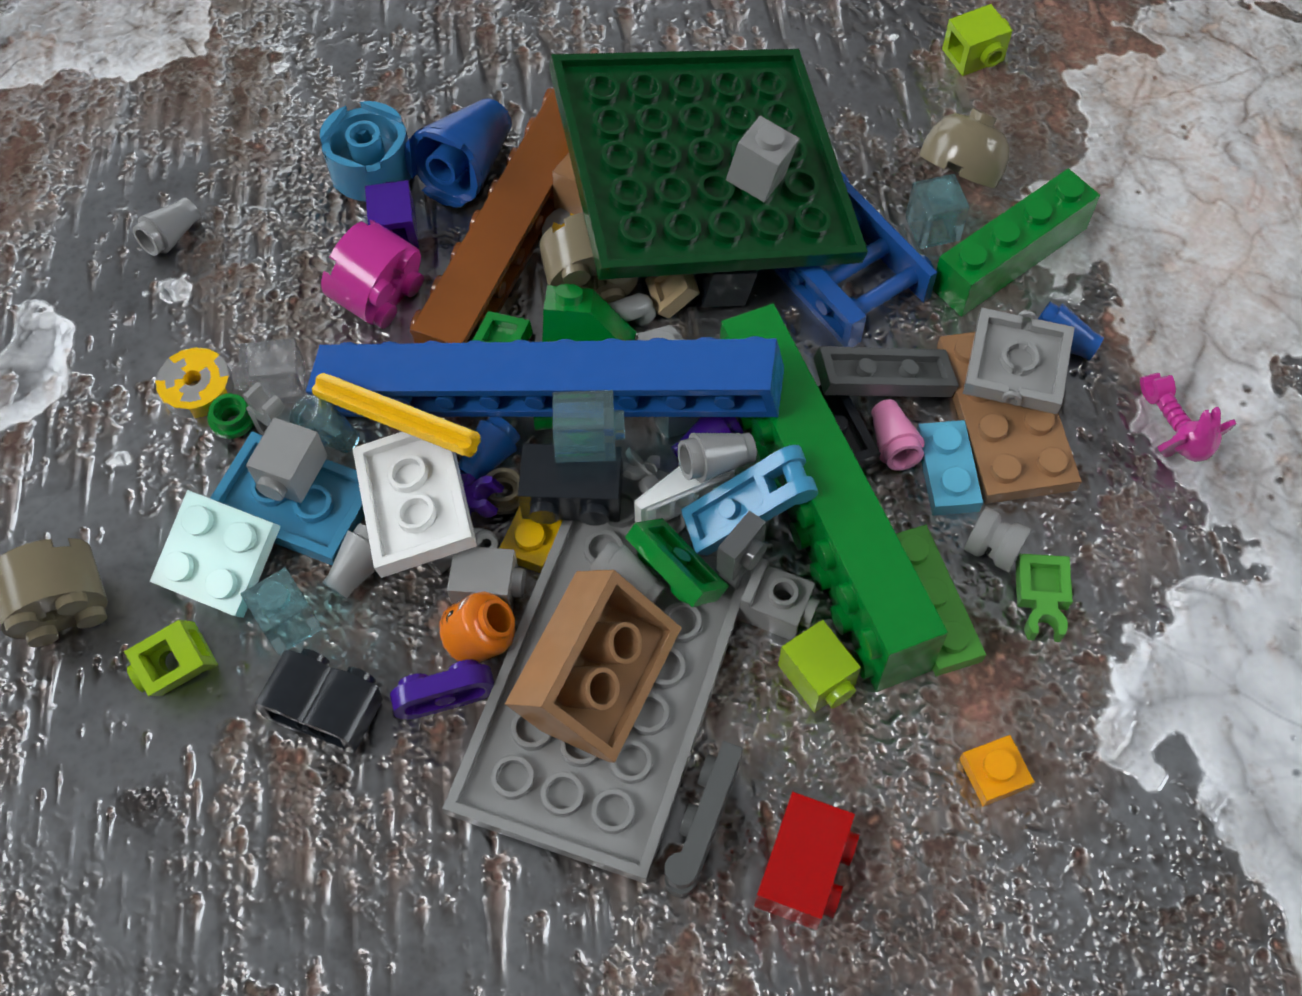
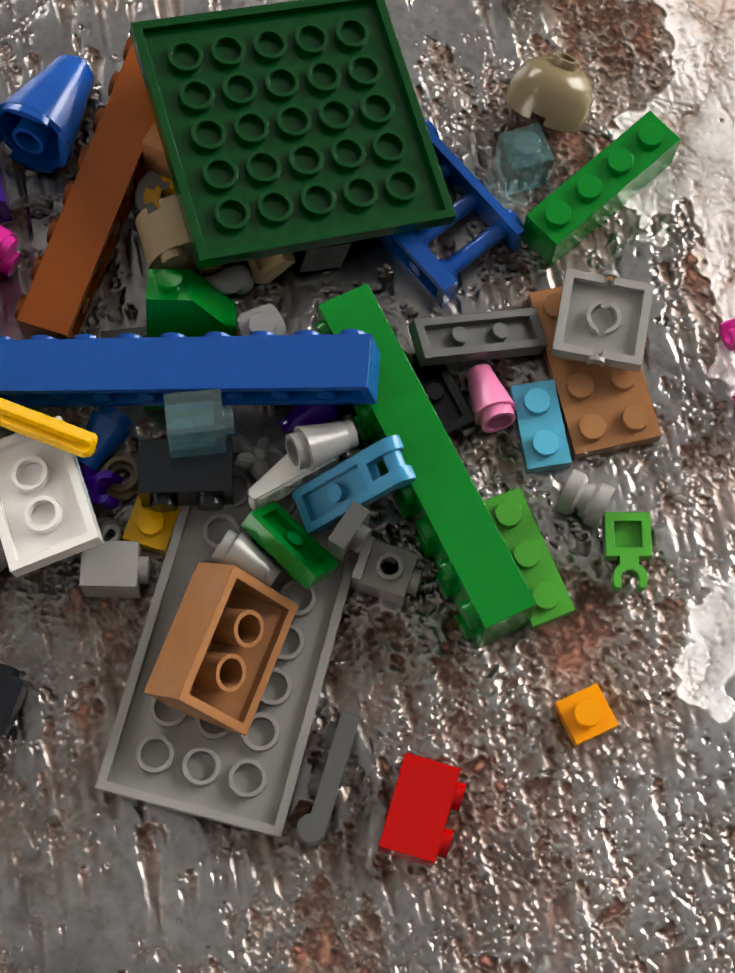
camera: 10 degrees left, 10 degrees up
dark purple plate [390,659,494,719] -> none
orange head [439,591,515,663] -> none
green plate [473,311,533,342] -> none
light grey brick [726,116,800,203] -> none
lime brick [778,620,861,713] -> none
blue cone [1038,301,1104,361] -> none

